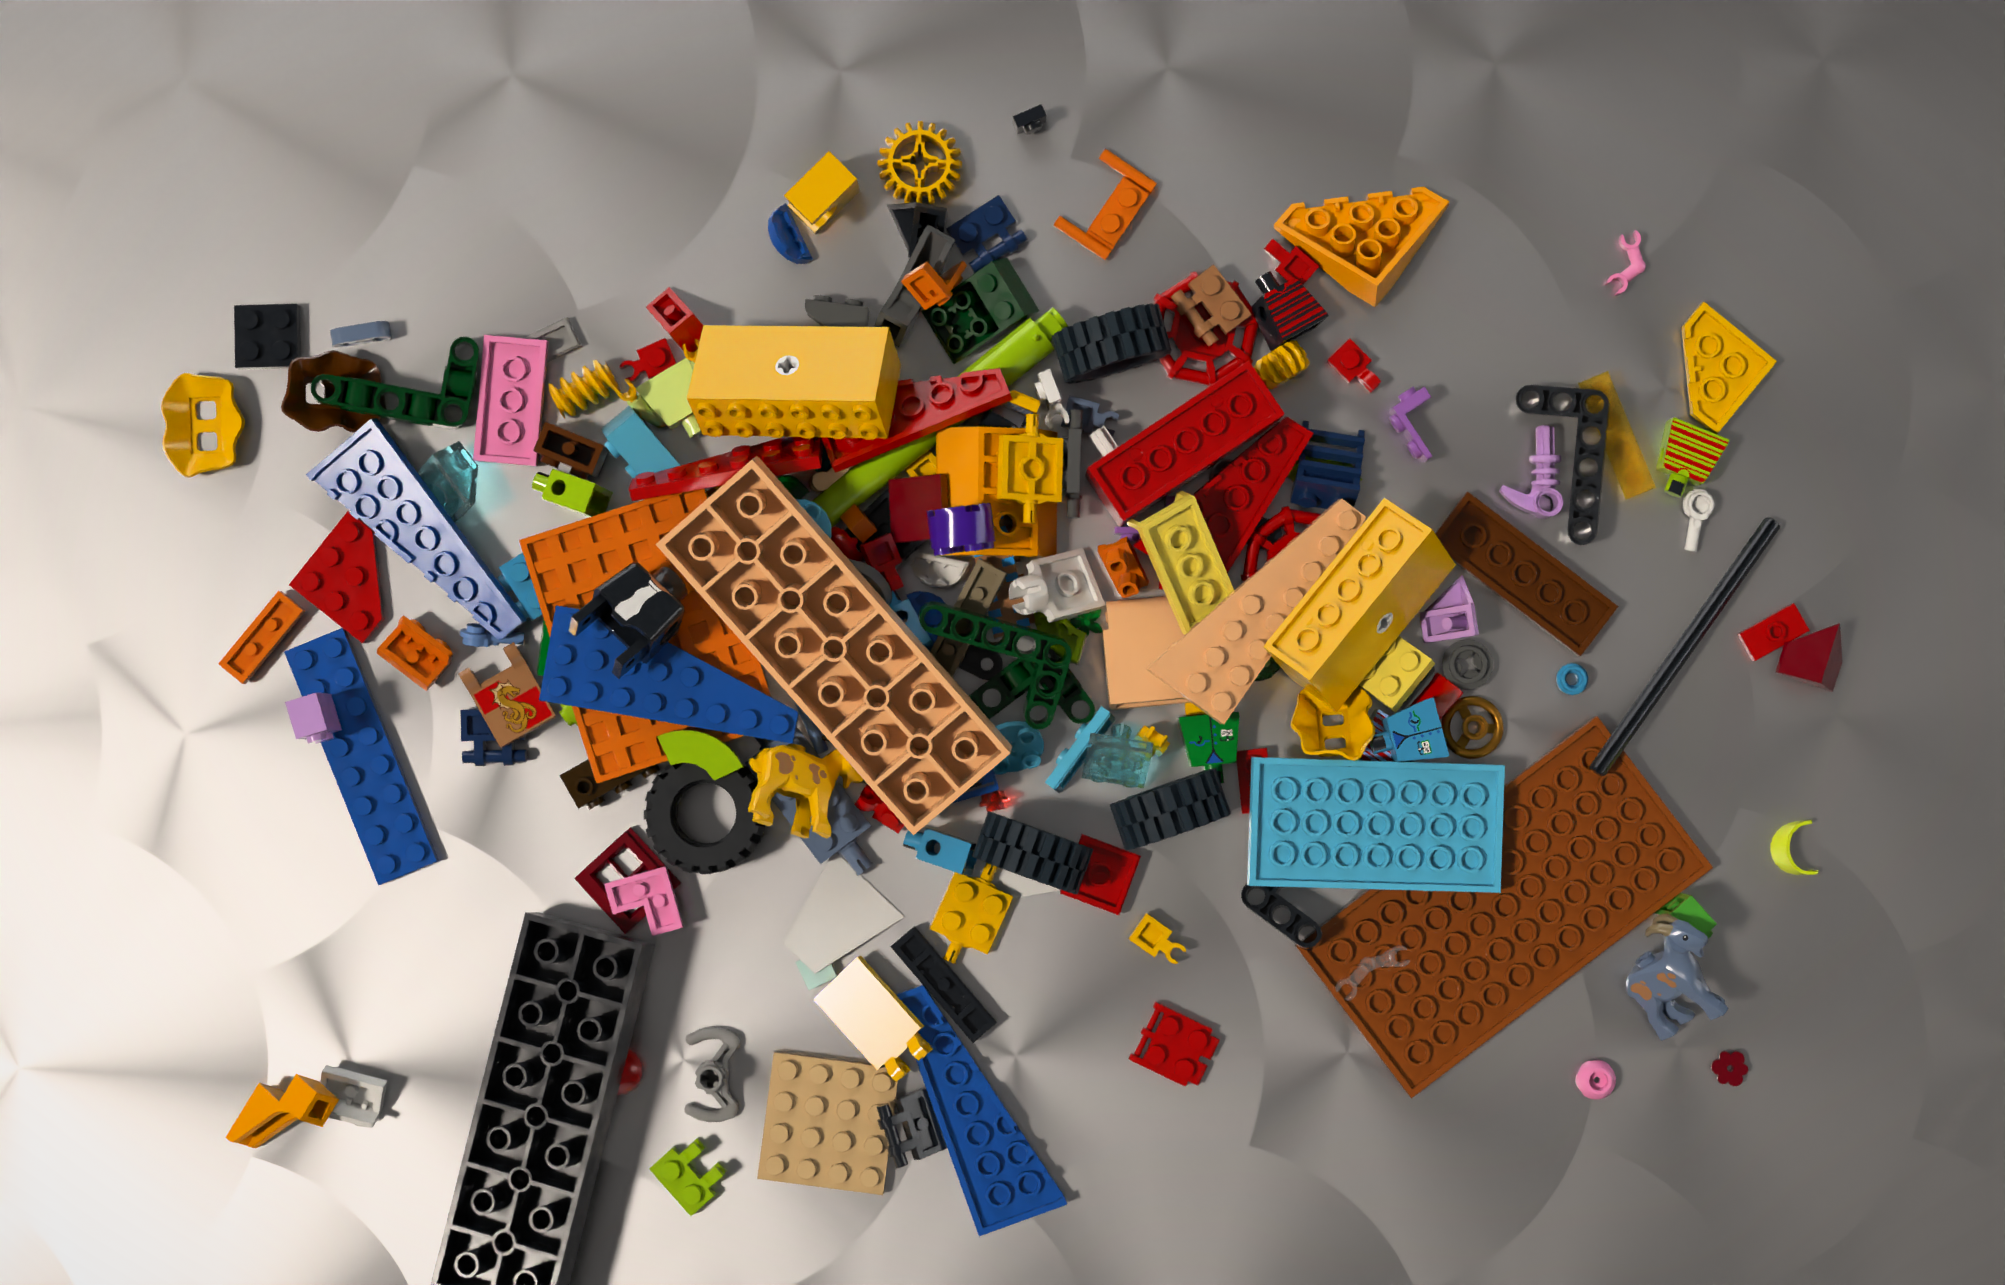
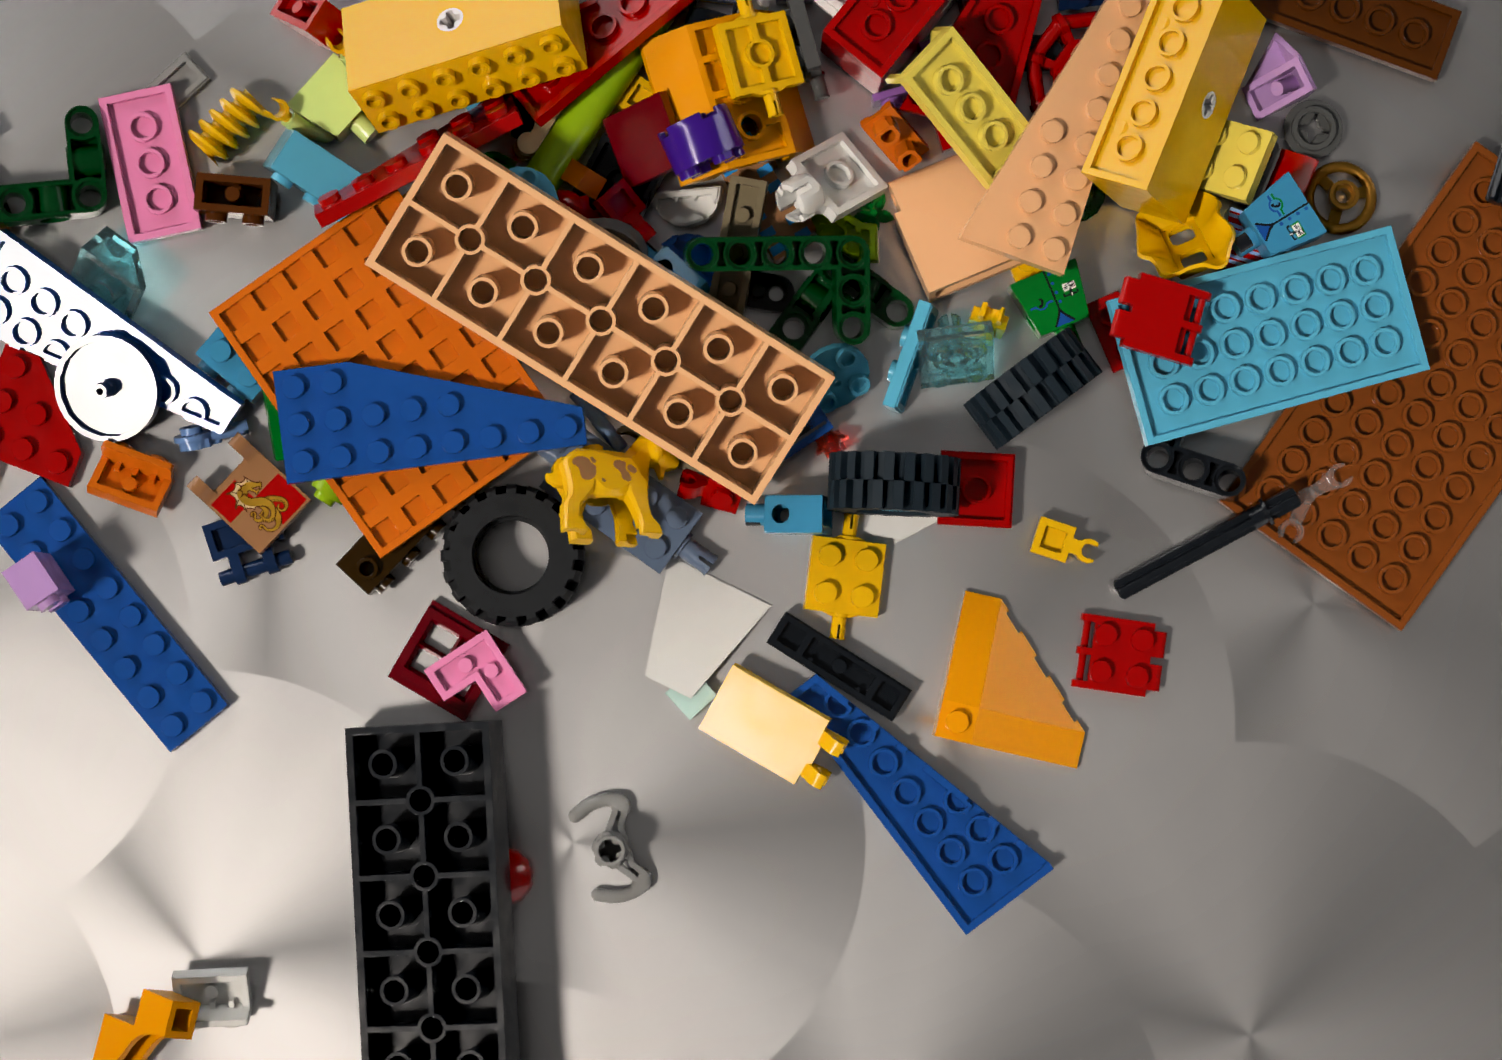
camera: 15 degrees left, 0 degrees up
lime torso [532,469,613,517] -> none
black piece [568,562,687,679] -> none
red plate [619,338,677,382] -> none
lime plate [649,1138,727,1216] -> none
lime tile [657,730,743,781] -> none
tan plate [757,1051,898,1195] -> none
black plate [876,1088,946,1168] -> none
dark azure plate [1556,663,1588,695] -> none
none -> piece [54,333,162,442]
none -> light orange slope [932,590,1085,769]
none -> red plate [1109,272,1212,367]
none -> black axle [1113,487,1301,599]

